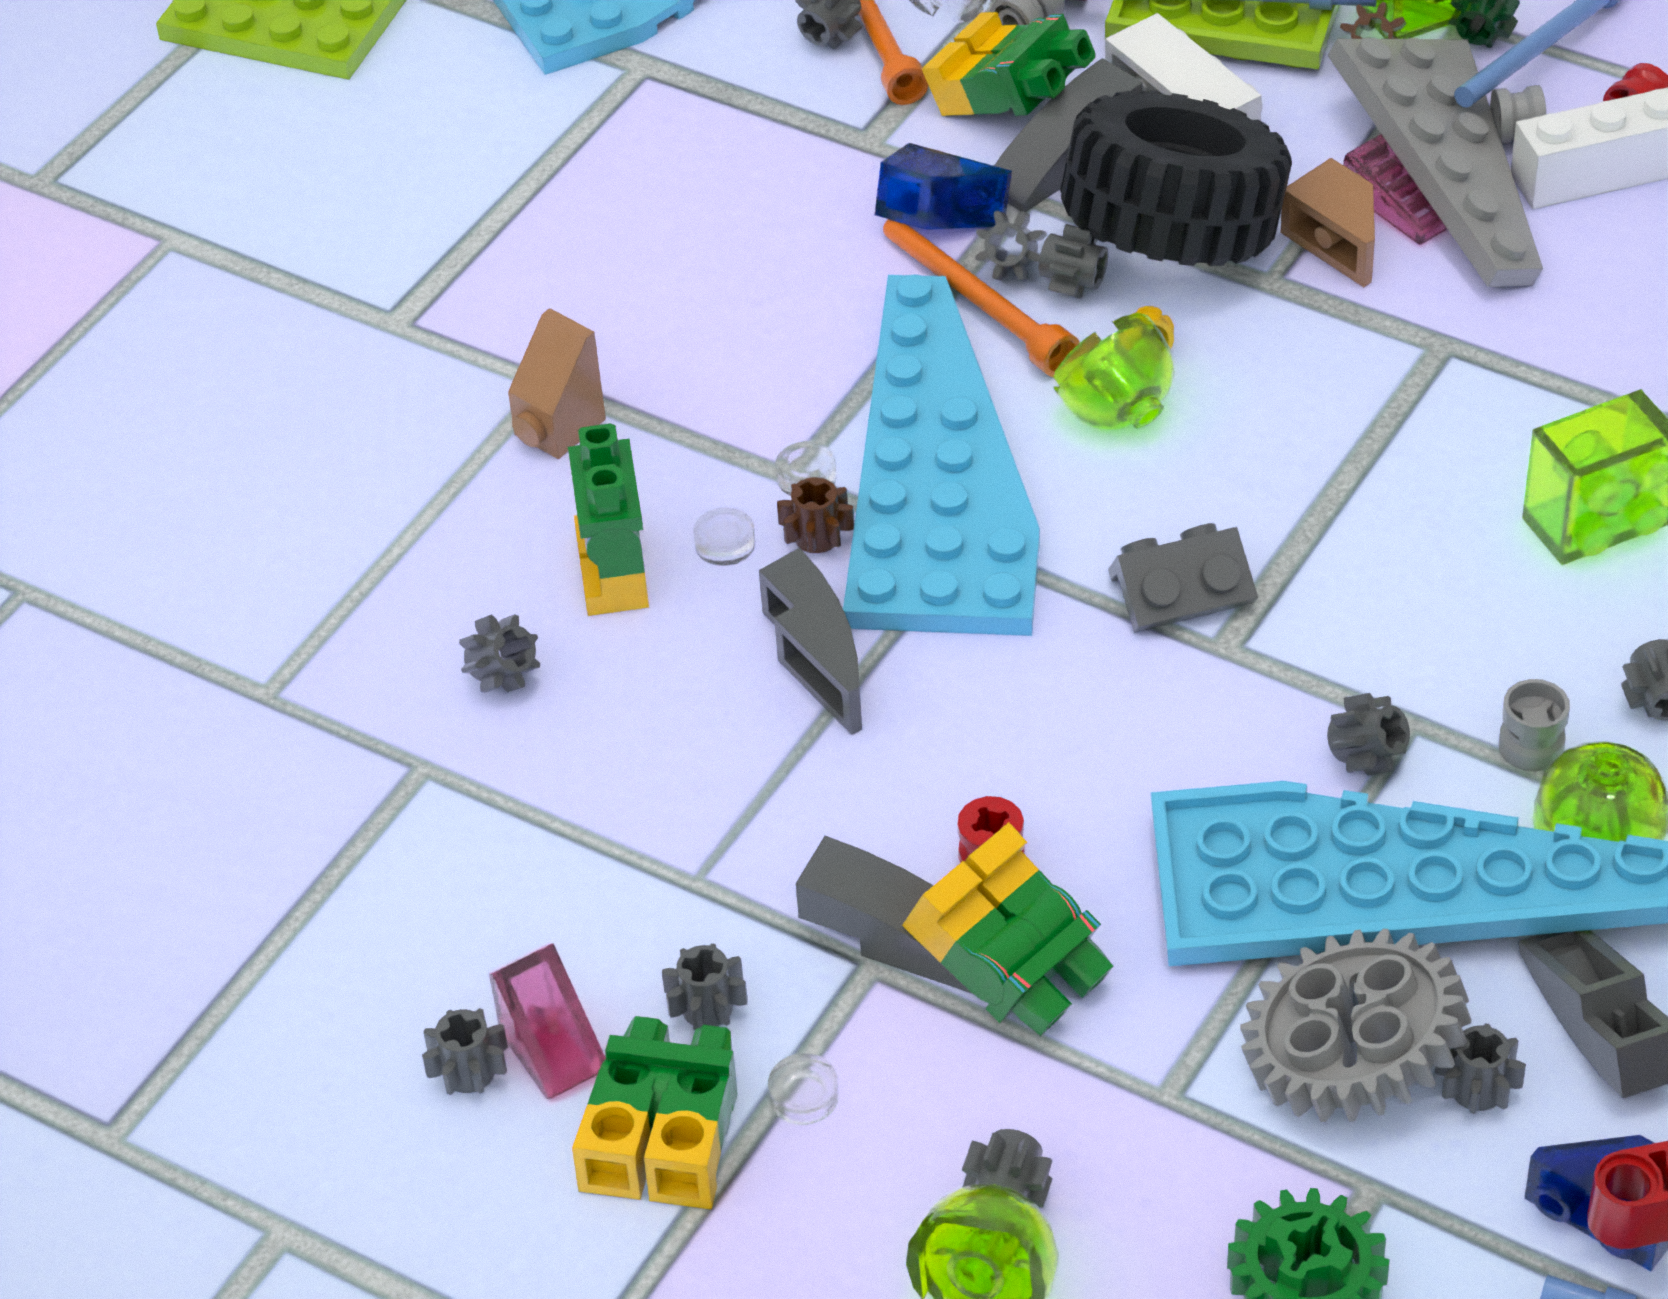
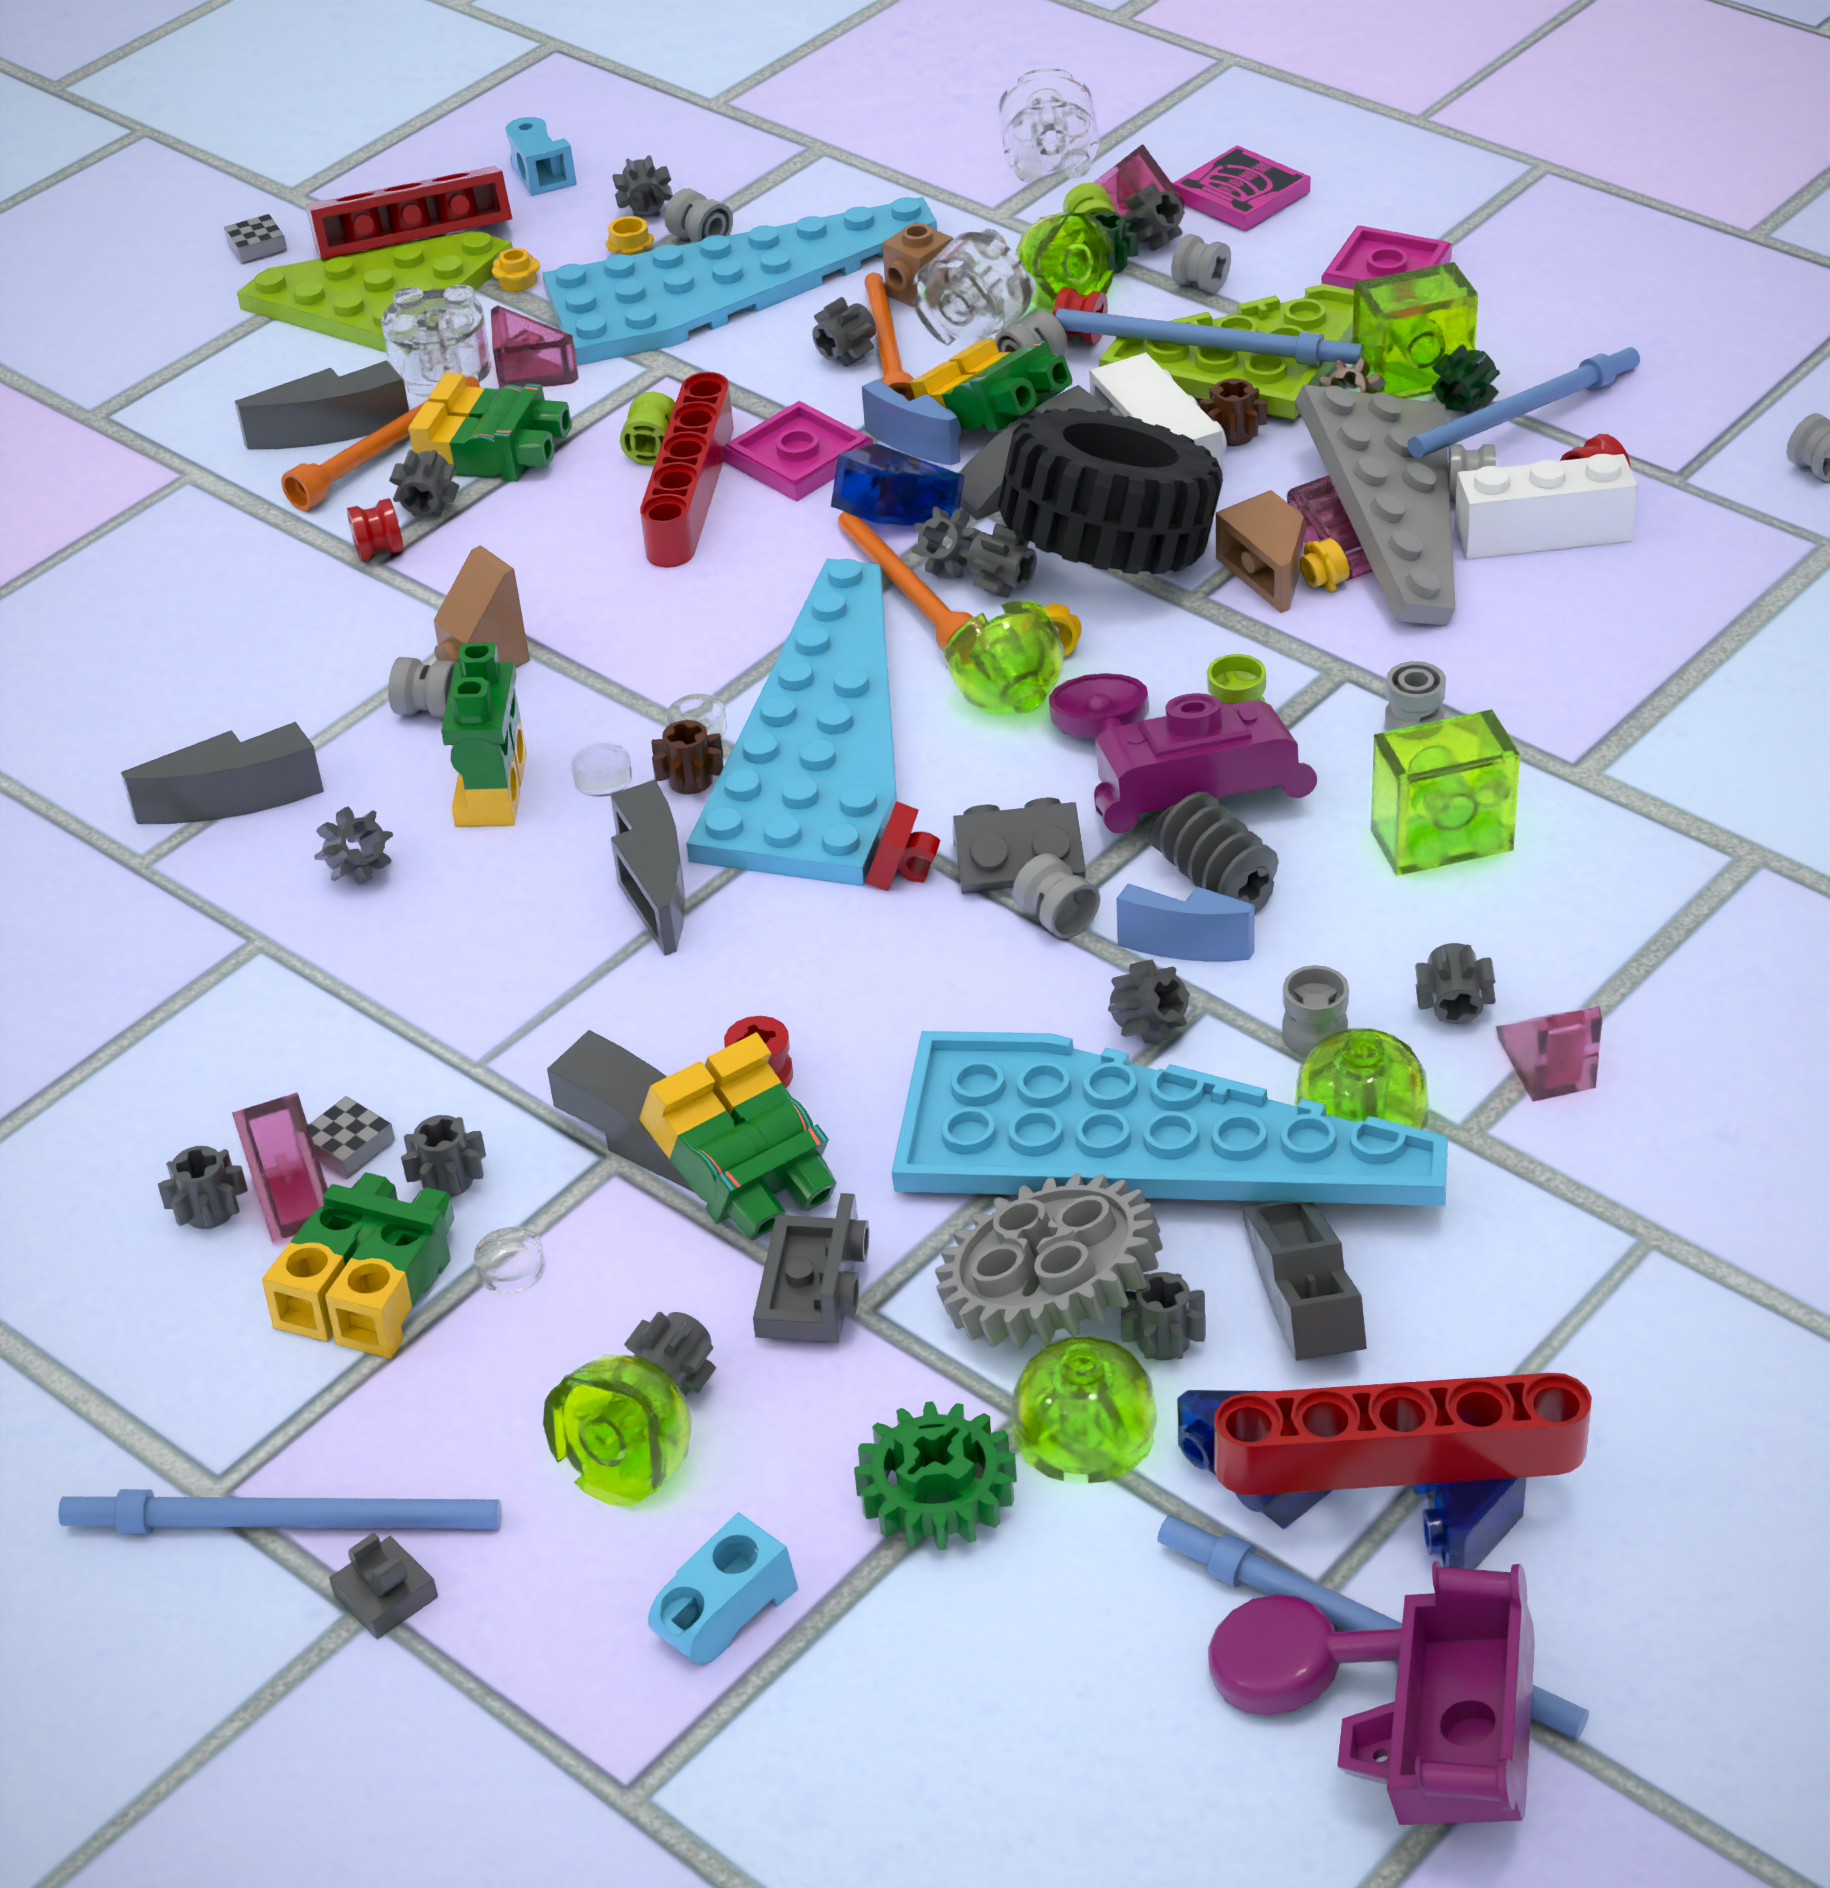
camera: 10 degrees right, 5 degrees down
none -> dark grey slope [121,721,324,824]
none -> dark grey slope [234,360,409,450]
none -> orange piece [281,376,480,511]
none -> light grey tile [298,1095,395,1178]
none -> red wheel [347,498,404,561]
none -> clear brick [381,284,492,397]
none -> light grey wheel [388,657,458,718]
none -> dark grey gear [389,449,460,517]
none -> green hips [408,372,572,482]
none -> clear pink slope [491,305,579,389]
none -> lime wheel [619,391,676,466]
none -> red beam [640,372,734,568]
none -> dark pink tile [722,400,874,502]
none -> dark grey bracket [753,1193,870,1343]
none -> medium blue slope [861,379,961,466]
none -> red tile [865,801,941,891]
none -> light grey wheel [1012,853,1101,939]
none -> clear neon green cylinder [1012,1335,1157,1483]
none -> magenta piece [1048,673,1317,833]
none -> medium blue slope [1116,883,1255,962]
none -> dark grey piece [1149,792,1279,915]
none -> reddish brown gear [1200,378,1267,446]
none -> lime wheel [1207,654,1266,704]
none -> yellow plate [1299,538,1350,593]
none -> light grey wheel [1384,661,1446,745]

